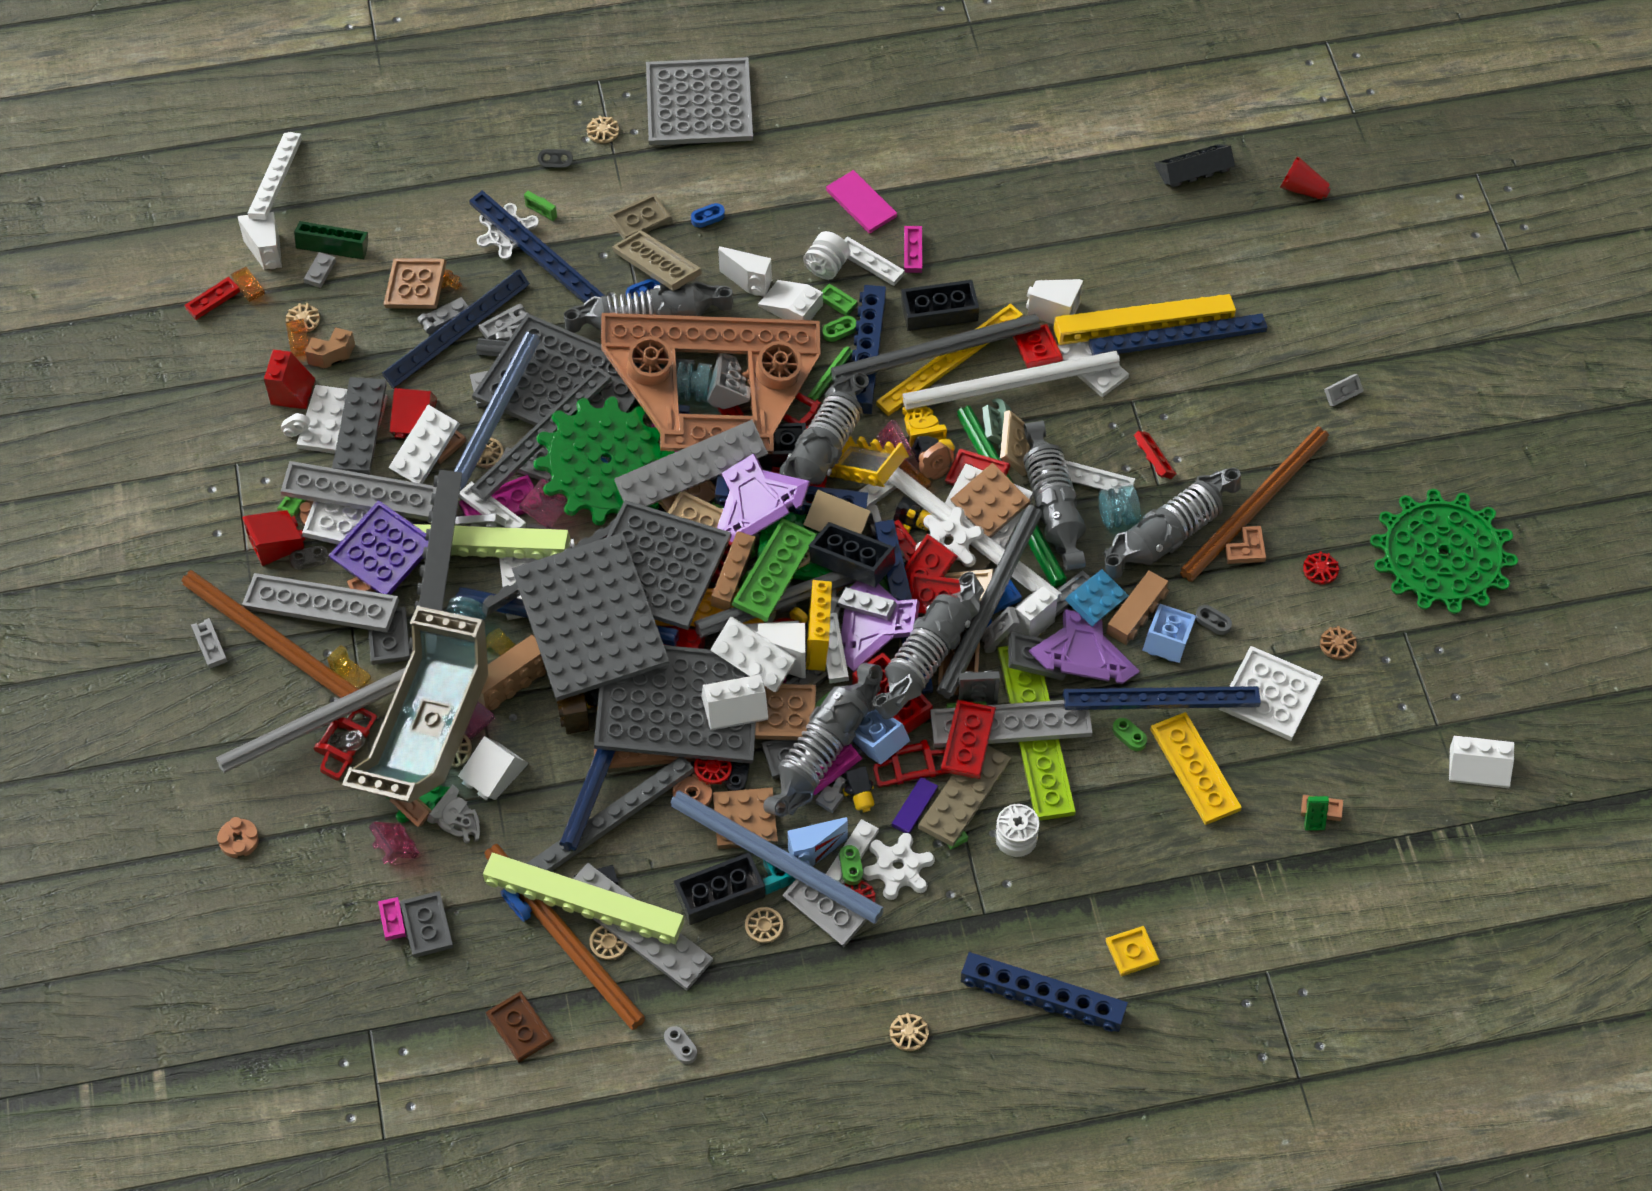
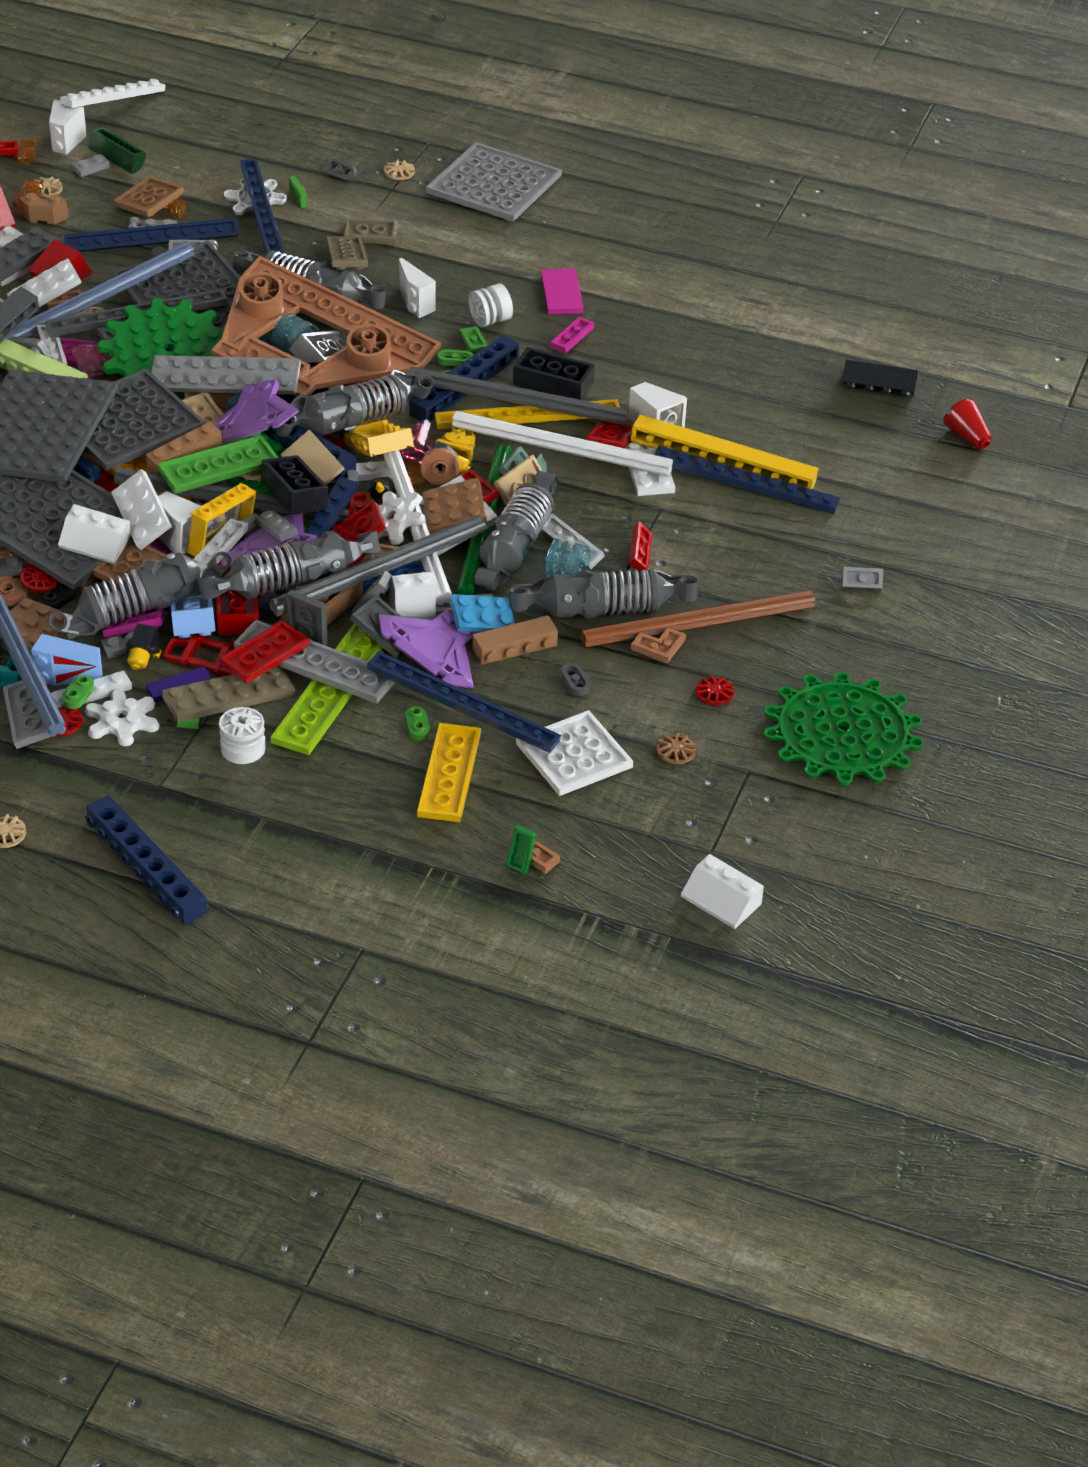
camera: 30 degrees right, 15 degrees down
blue plate [691,203,725,228] -> none
white slope [758,280,823,320] -> none
white plate [844,237,905,286] -> none
yellow plate [1106,926,1160,977] -> none
light blue slope [1142,604,1196,663] -> none

